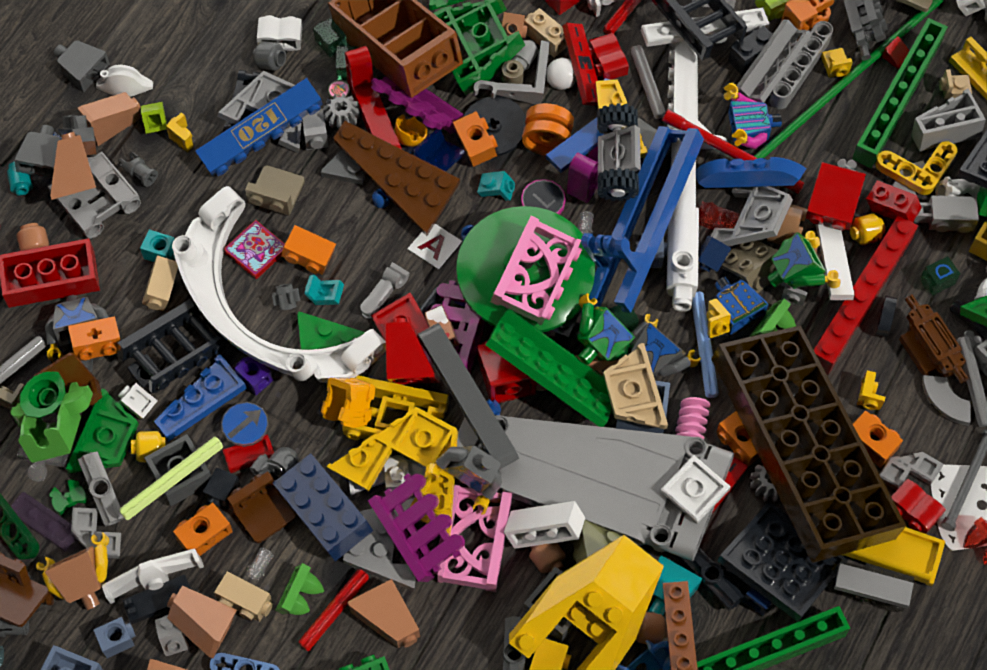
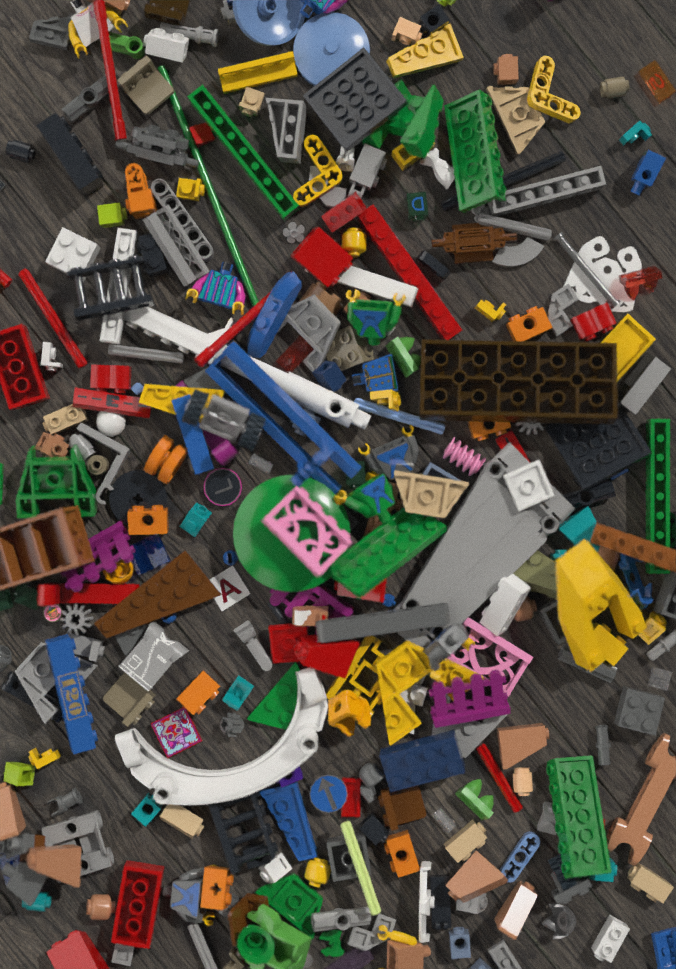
camera: 65 degrees left, 25 degrees up
none -> light grey piece [119,621,189,692]
none -> light nougat brick [512,767,533,796]

